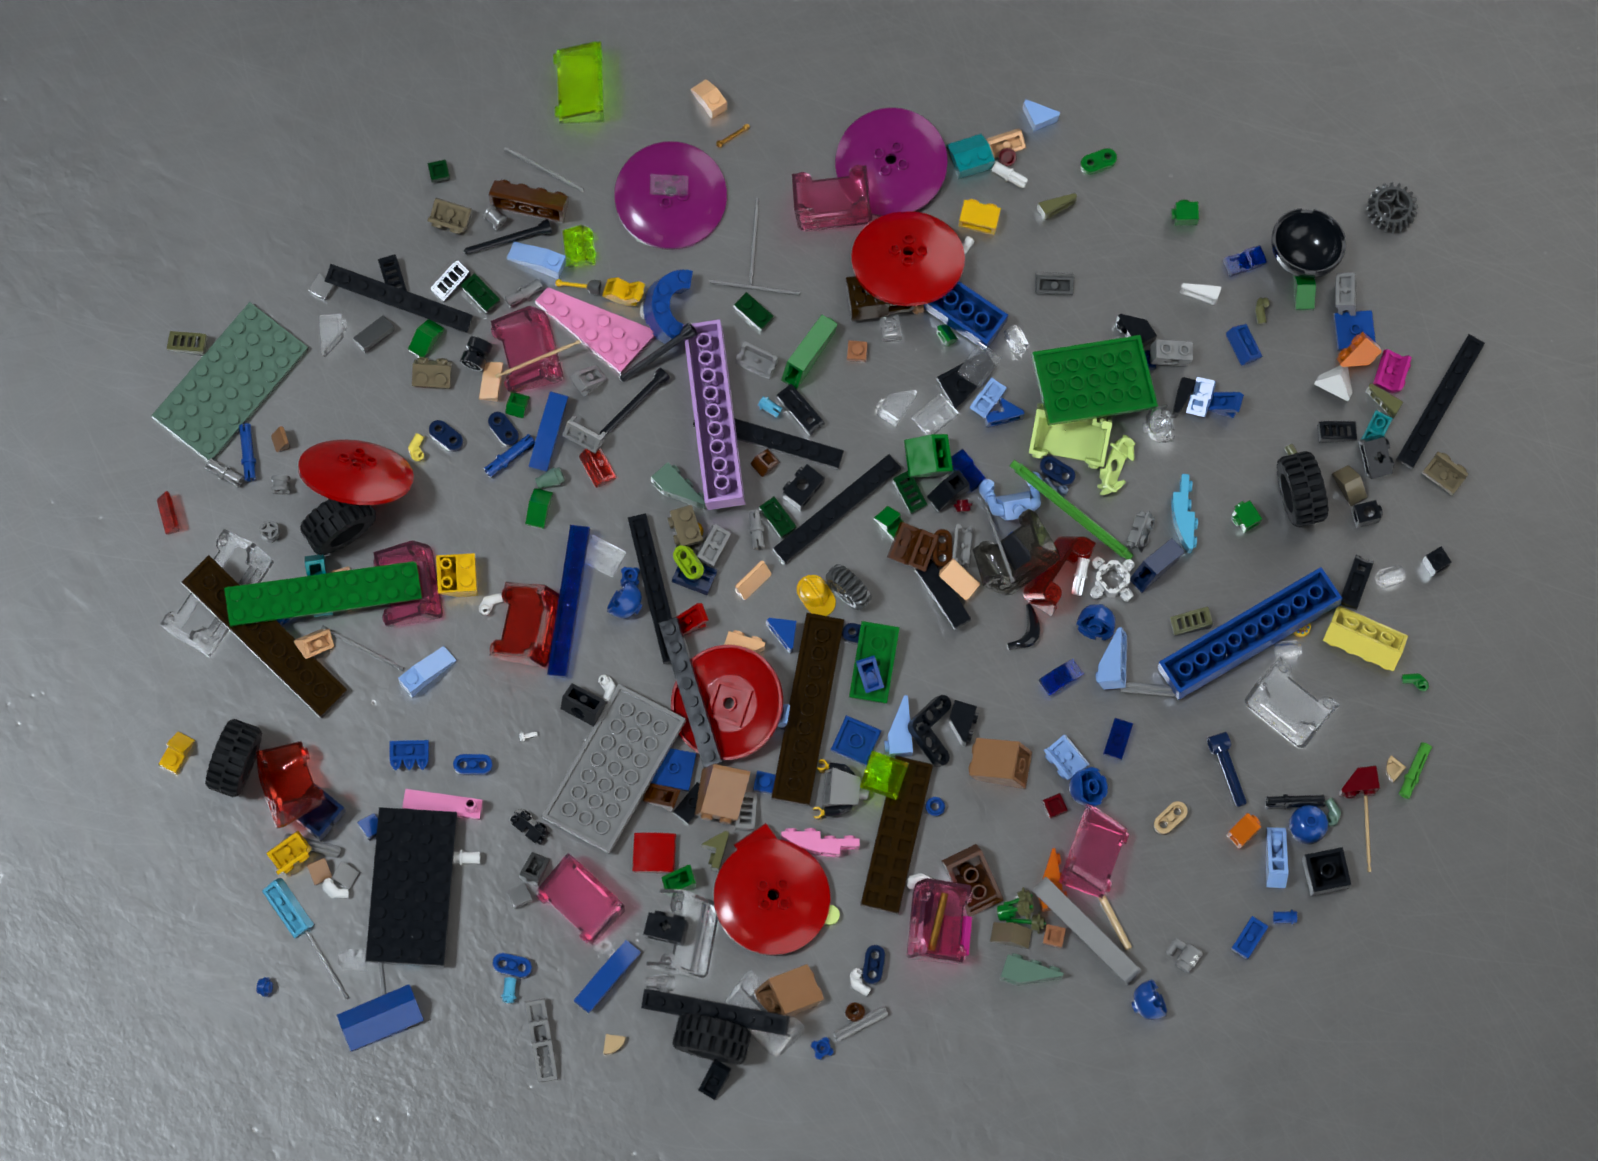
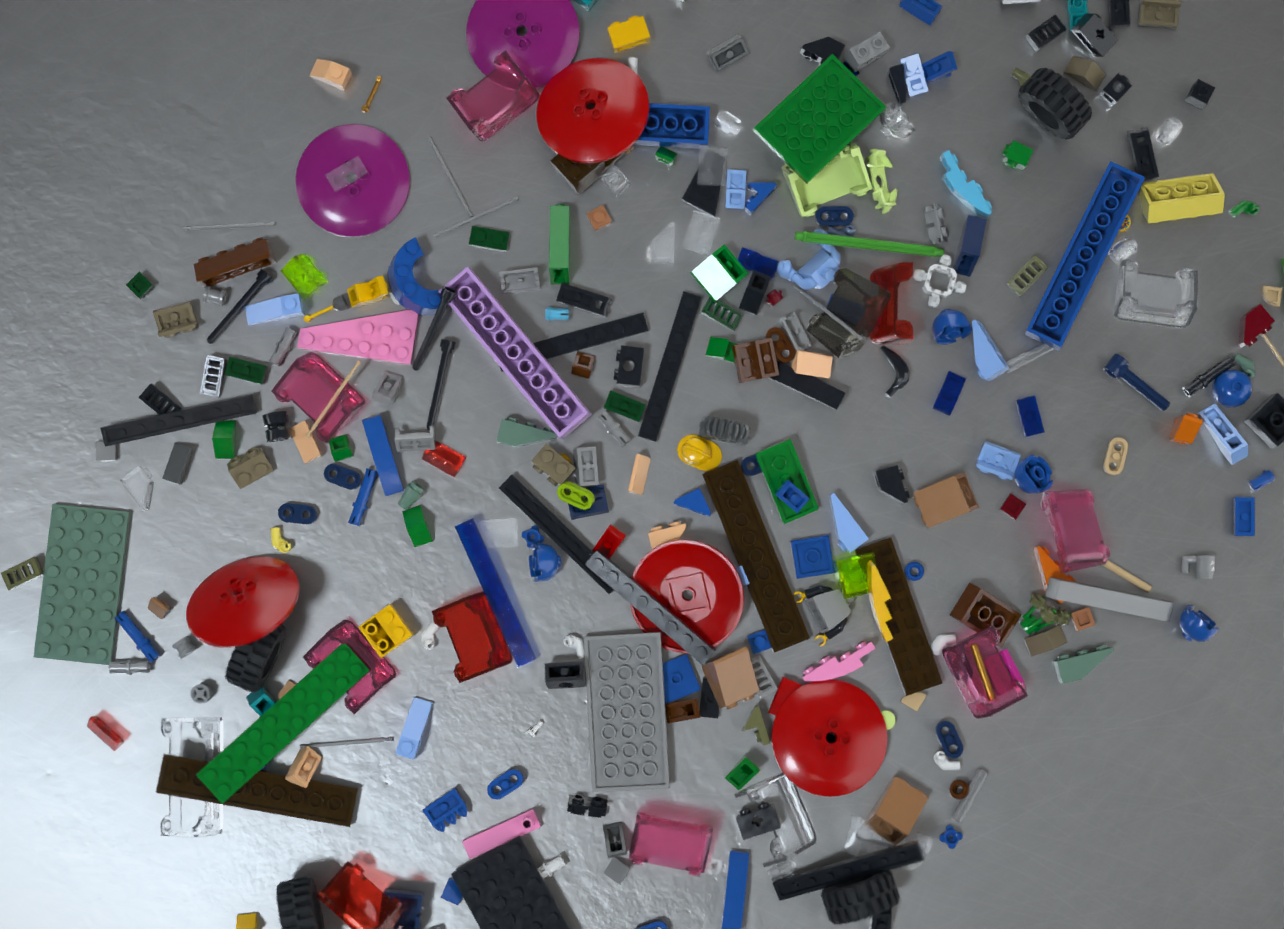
camera: 30 degrees left, 10 degrees up
clear neon green windscreen [553,41,604,124] -> none
red slope [632,833,676,873] -> none
black beam [908,695,951,767] -> none
white axle [1071,557,1090,596] -> none
none -> yellow slope [867,560,893,642]
none -> tan tile [900,692,927,711]

